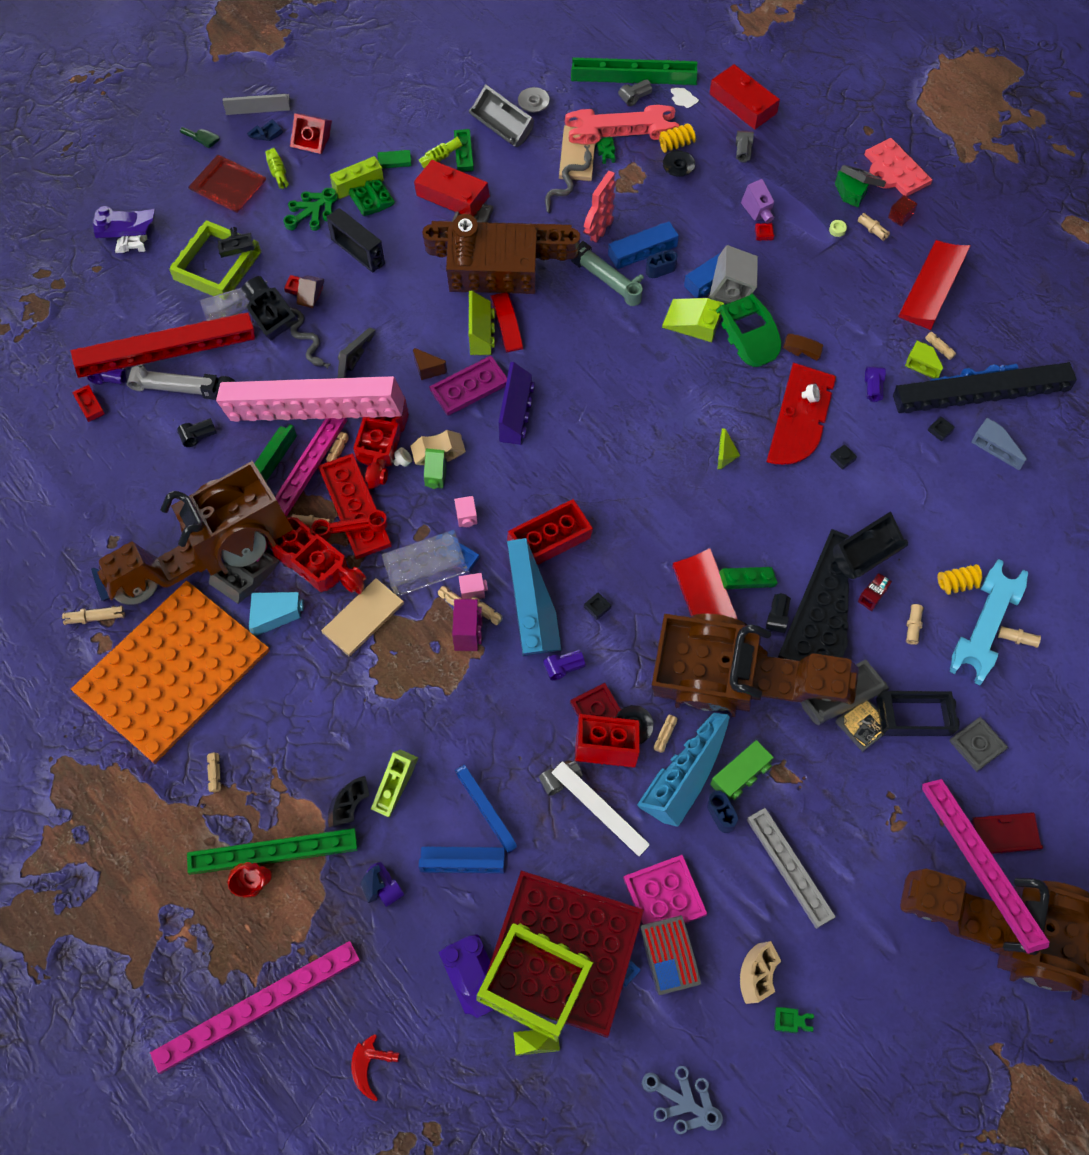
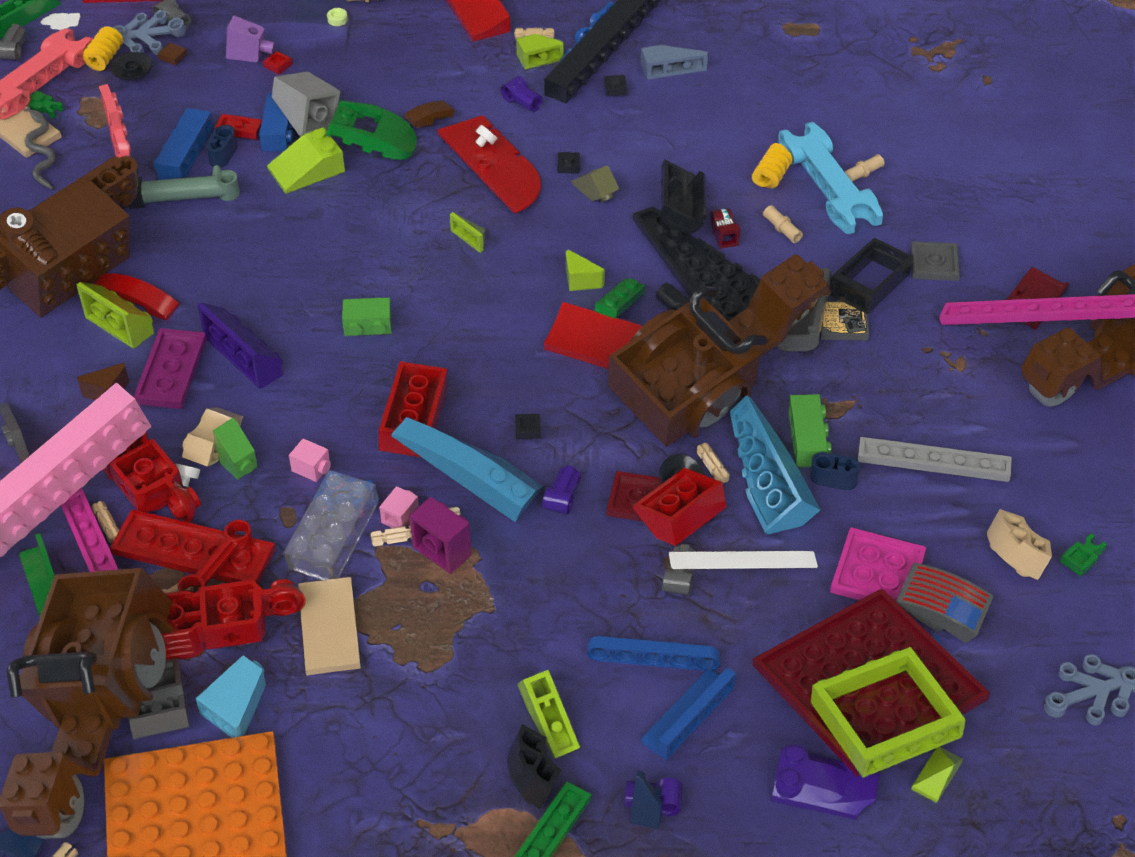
camera: 50 degrees left, 15 degrees down
none -> sand blue plant [113,10,186,55]
none -> reddish brown tile [158,43,188,66]
none -> red plate [215,114,262,140]
none -> bright green brick [342,297,392,336]
none -> lime slope [566,249,605,291]
none -> olive slope [572,165,619,202]

